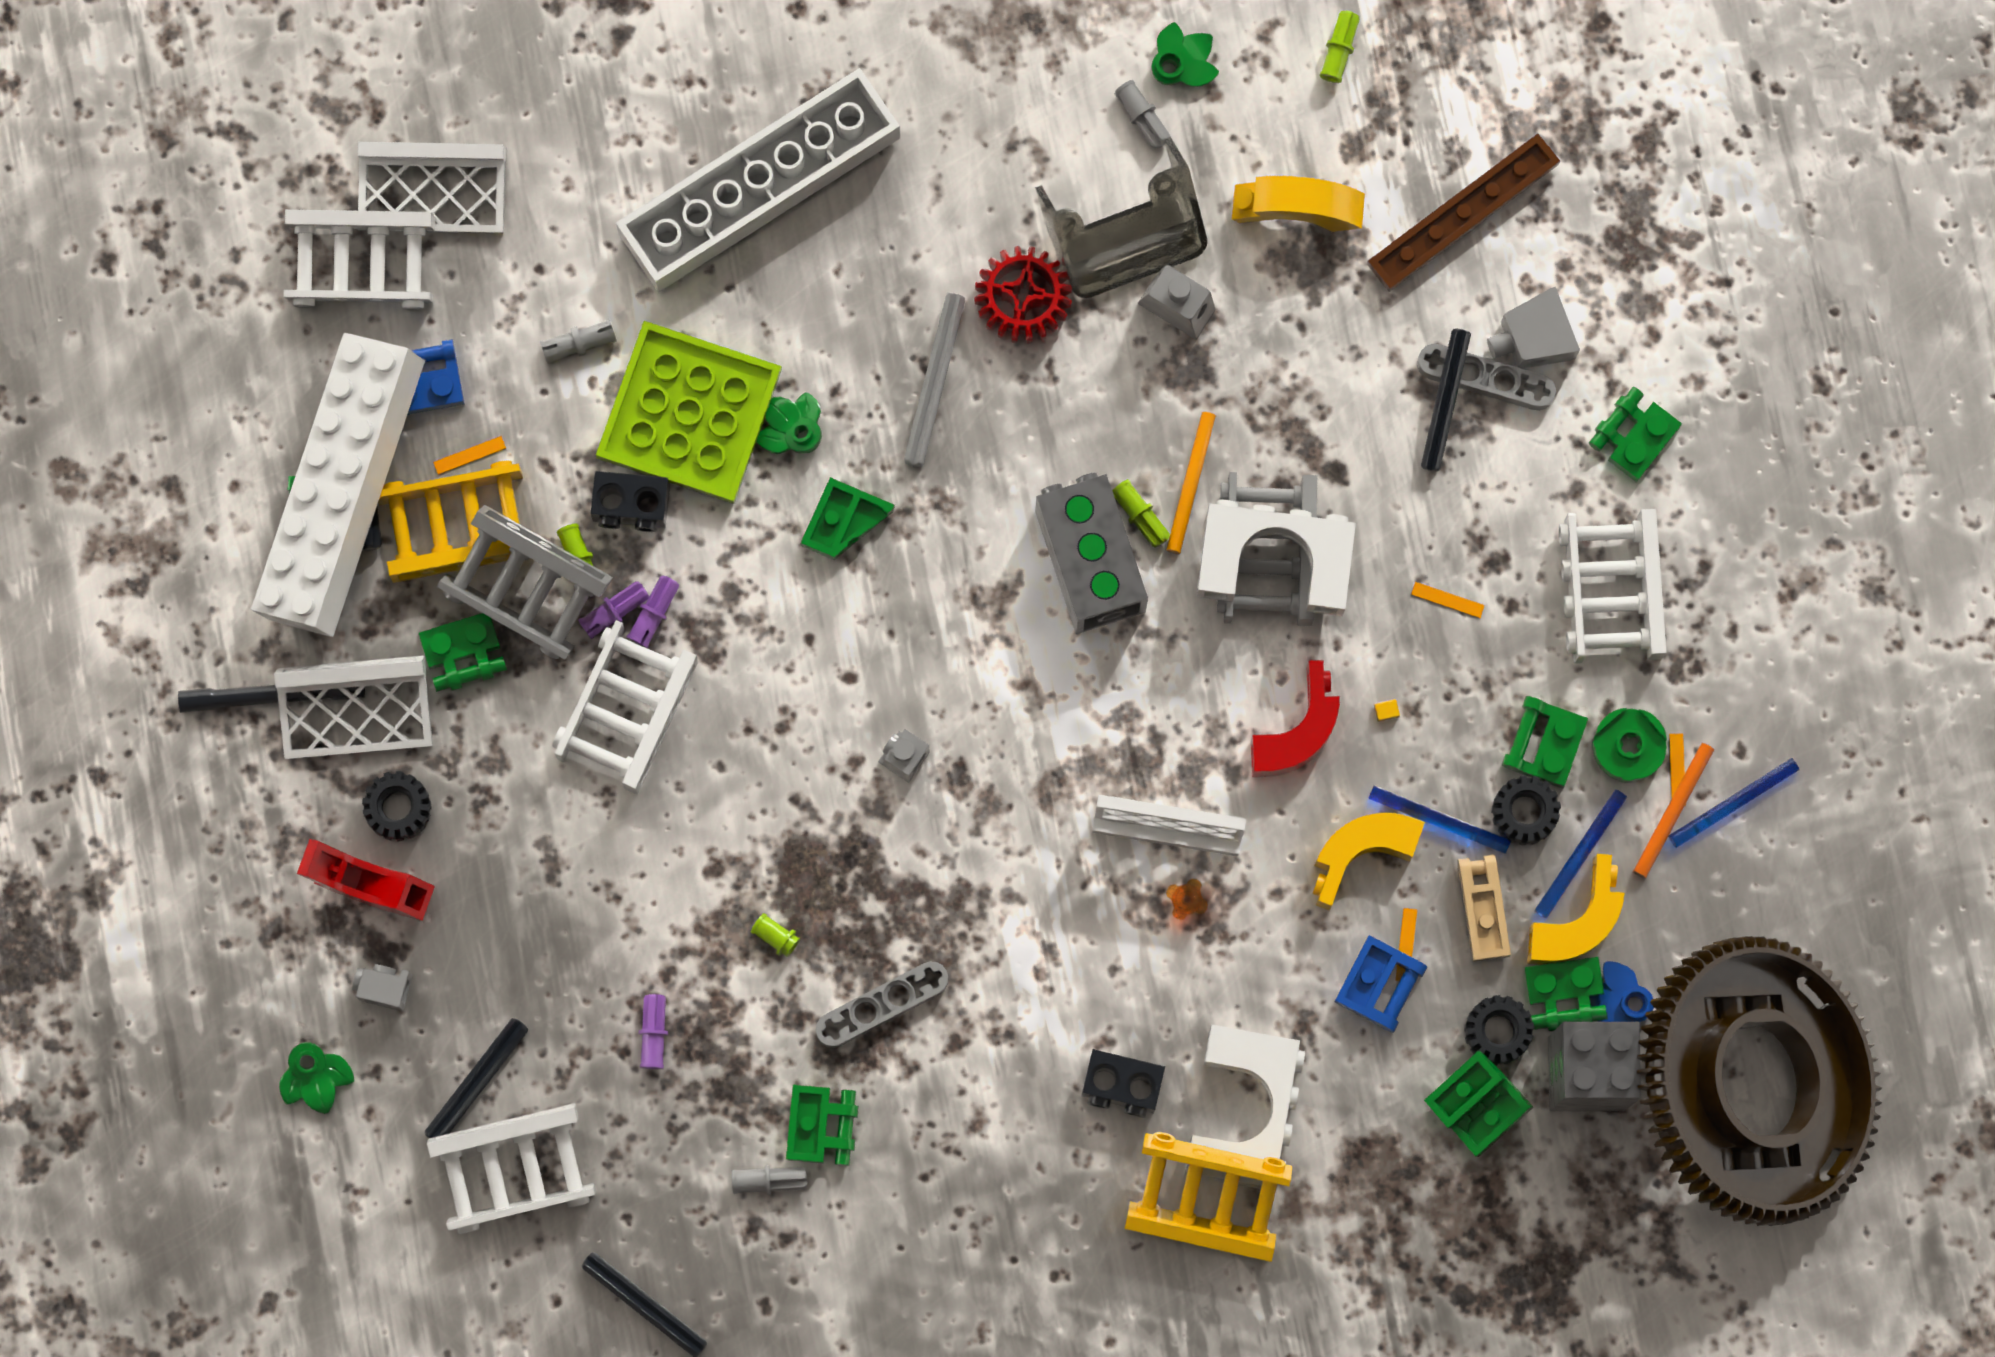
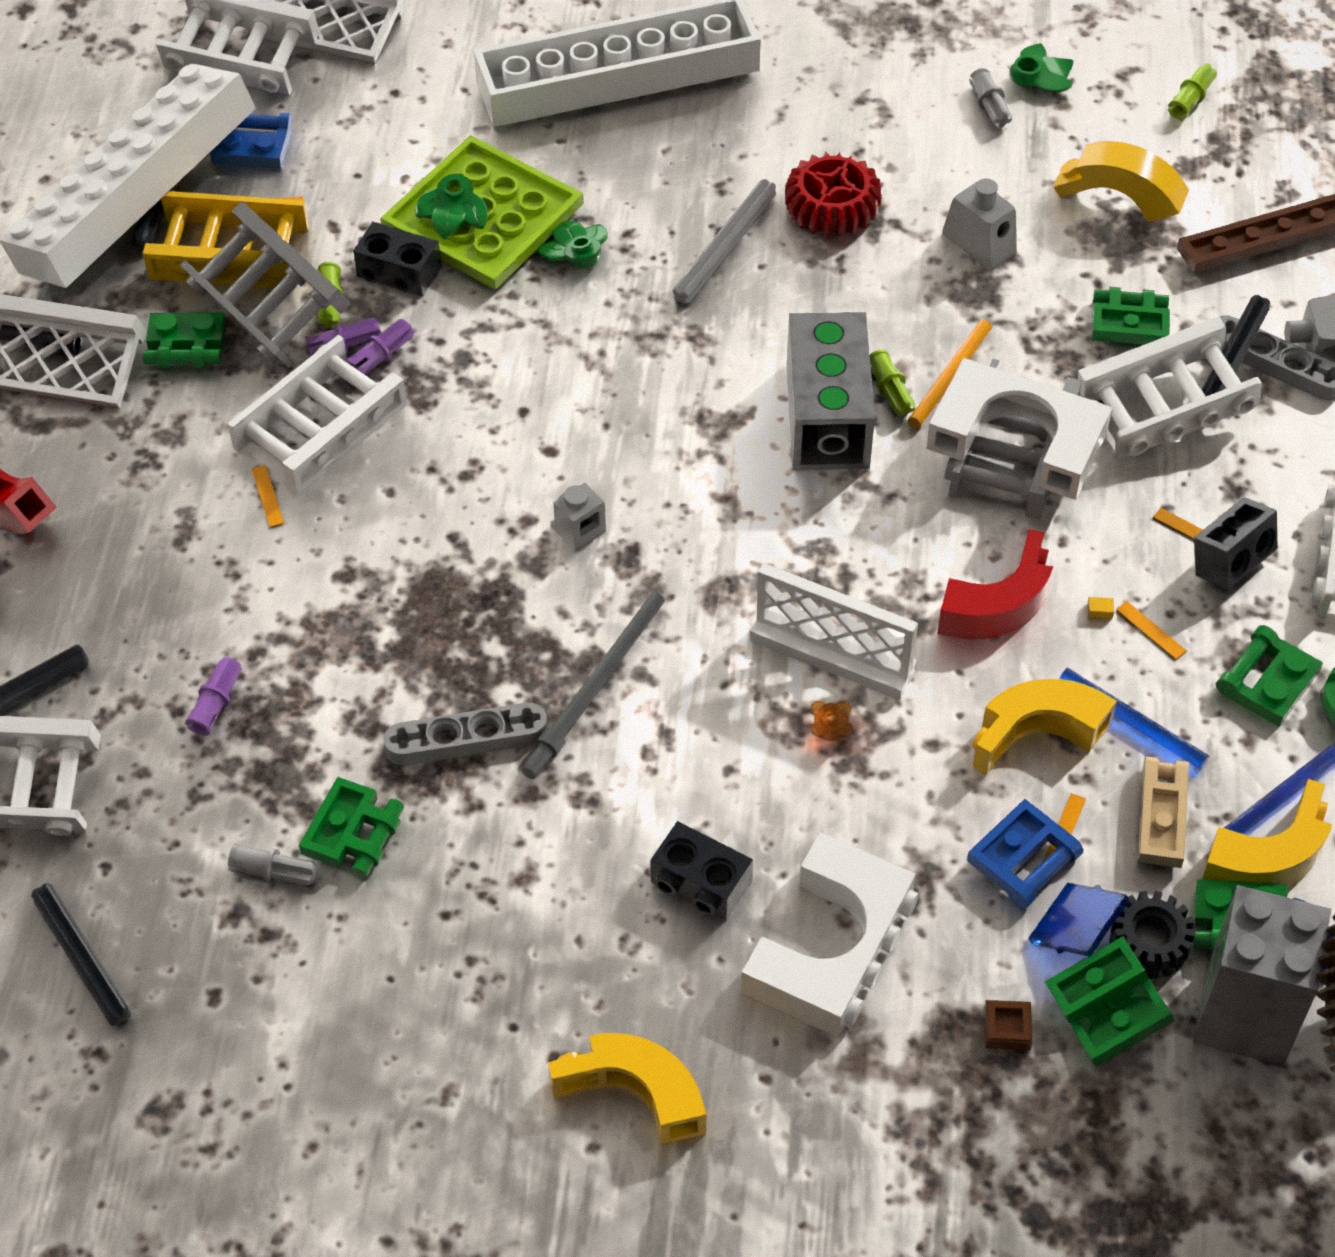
camera: 20 degrees right, 25 degrees down
black tyre [362,771,432,841] -> none
light grey pin [540,319,617,364] -> none
lime pin [751,913,800,957] -> none
green wing [801,477,895,560] -> none
clear smoke windscreen [1035,137,1208,298] -> none
yellow fence [1124,1132,1292,1262] -> none
black tyre [1491,775,1561,845] -> none
none -> light orange piece [252,465,284,527]
none -> green plate [415,174,487,240]
none -> dark grey bar [521,592,665,779]
none -> yellow arch [548,1033,707,1144]
none -> reddish brown tile [984,1000,1033,1050]
none -> clear blue piece [1028,882,1129,957]
none -> white fence [1078,316,1262,459]
none -> green plate [1092,286,1170,345]
none -> light orange piece [1116,601,1187,660]
none -> black brick [1194,497,1278,590]

